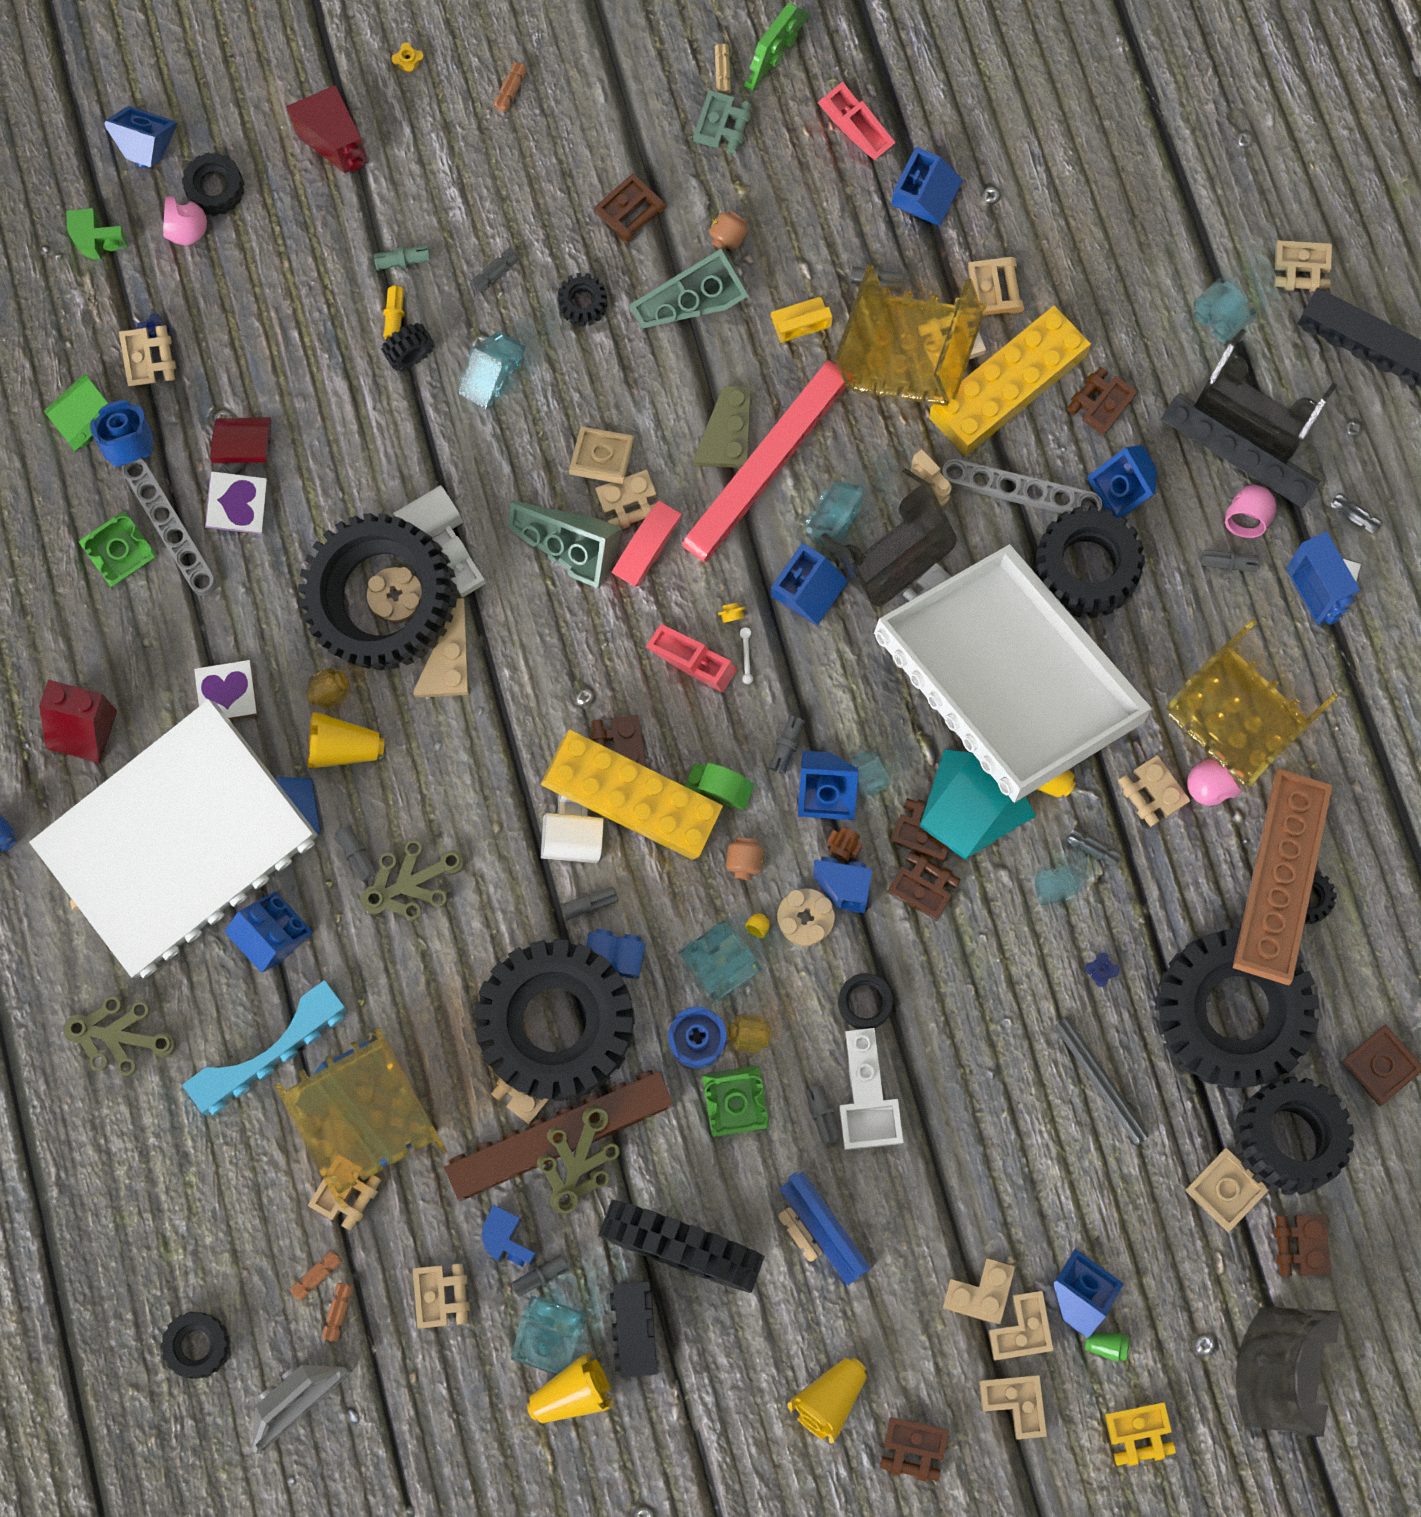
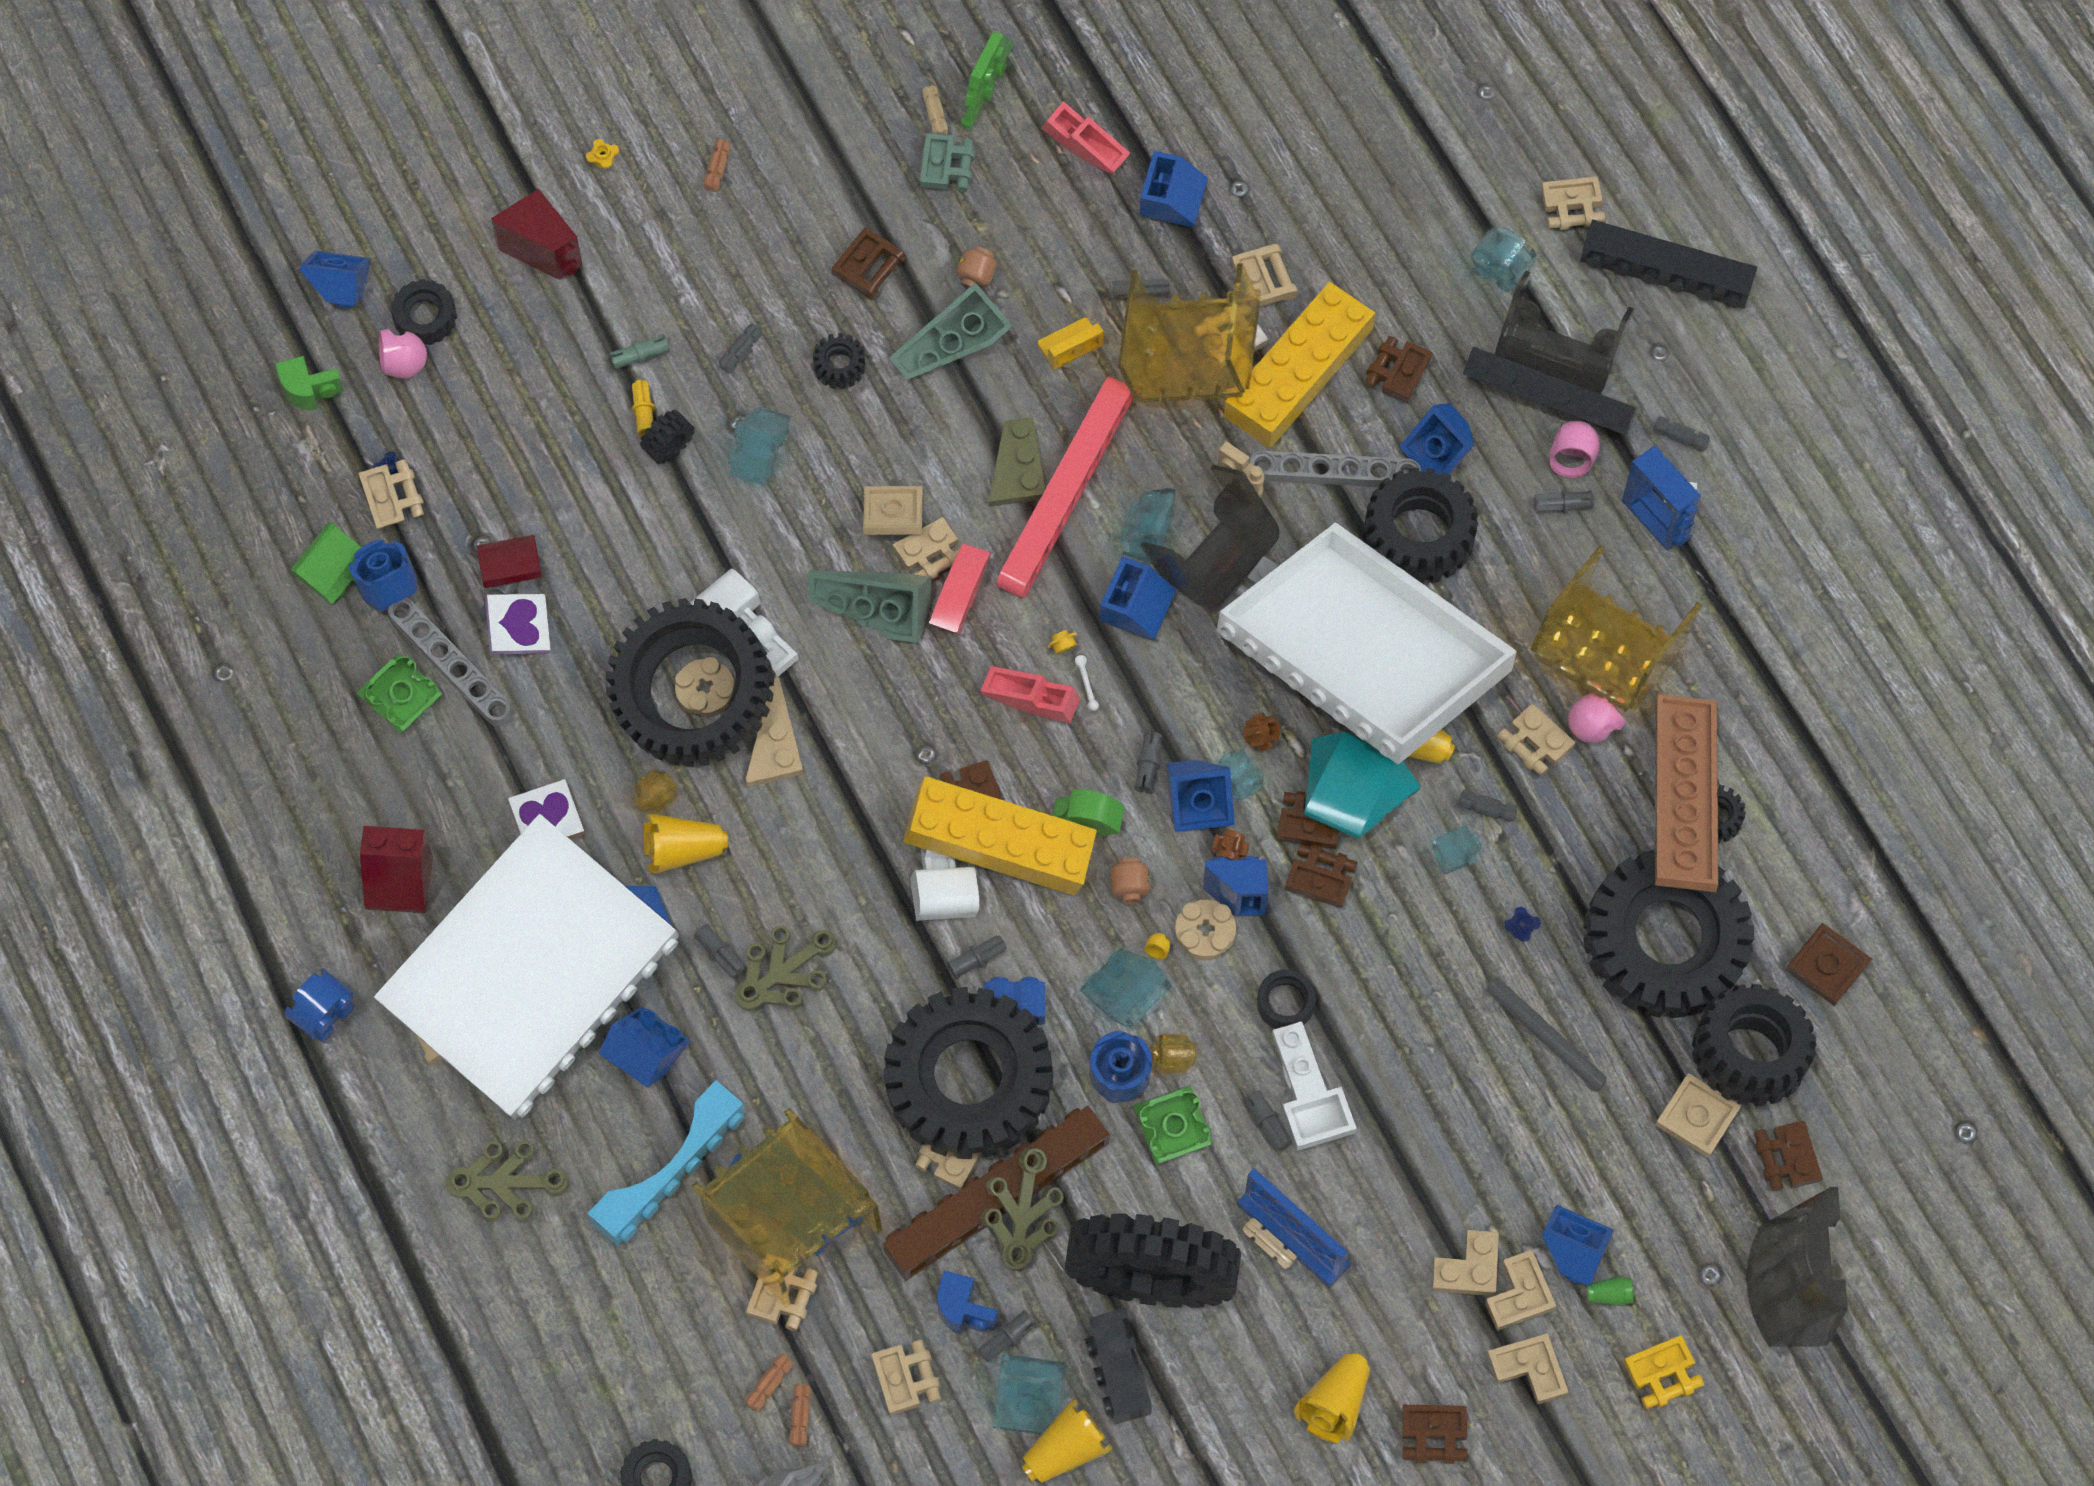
camera: 15 degrees left, 10 degrees down
none -> dark orange gear [1243,712,1280,751]

